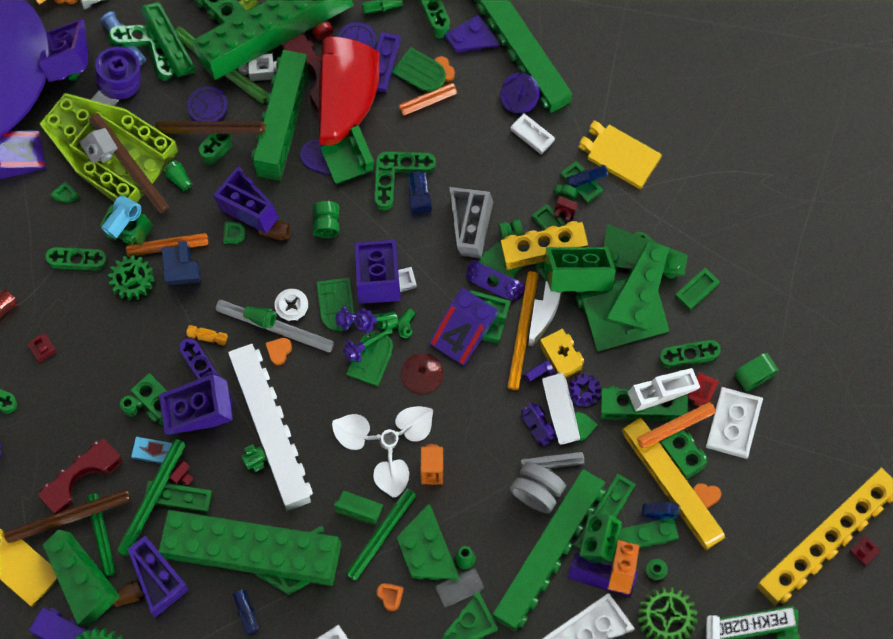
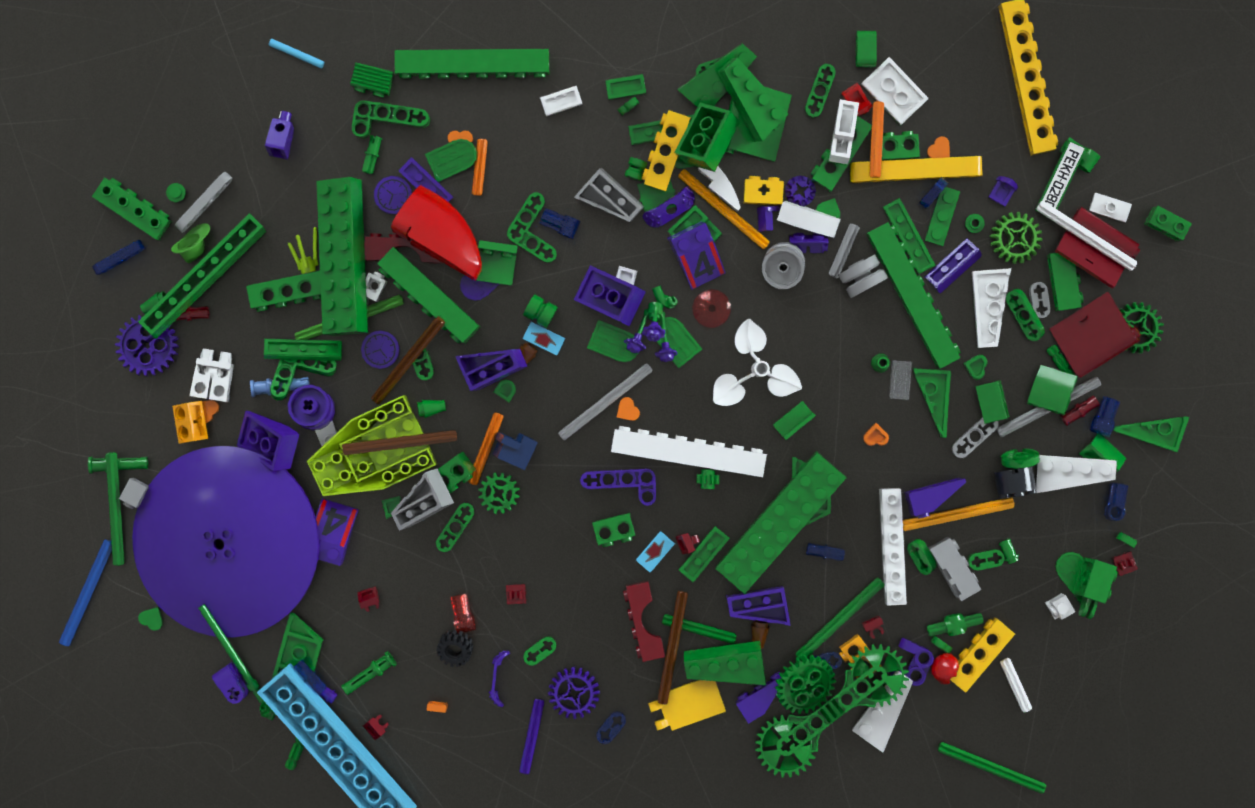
camera: 60 degrees left, 20 degrees up
light grey brick [80,128,118,163] -> none
medium azure piece [101,196,141,238] -> none
green axle [117,439,185,557] -> none
green pin [120,396,138,417] -> none
dark purple slope [159,374,233,435] -> none
light orange axle [186,325,228,346] -> none
green cone [243,306,277,329] -> none
white gear [275,289,308,321] -> none
red tile [312,22,334,40] -> none
green axle [347,489,416,581] -> none
green wing [396,504,460,581] -> none
orange brick [421,444,443,484] -> none
dark purple wing [445,15,500,53] -> none
dark purple tile [500,73,539,113] -> none
dark red tile [554,196,579,224] -> none
clear blue axle [567,165,608,188] -> none
yellow tile [578,120,662,190] -> none
green brick [579,514,622,563] -> none
orange brick [608,540,640,594] -> none
green tile [675,268,720,311] -> none
dark red tile [849,535,881,567] -> none
none -> light grey wedge [391,469,454,531]
none -> medium azure tile [523,322,565,355]
none -> light grey wheel [762,242,805,289]
none -> dark purple tile [988,176,1018,207]

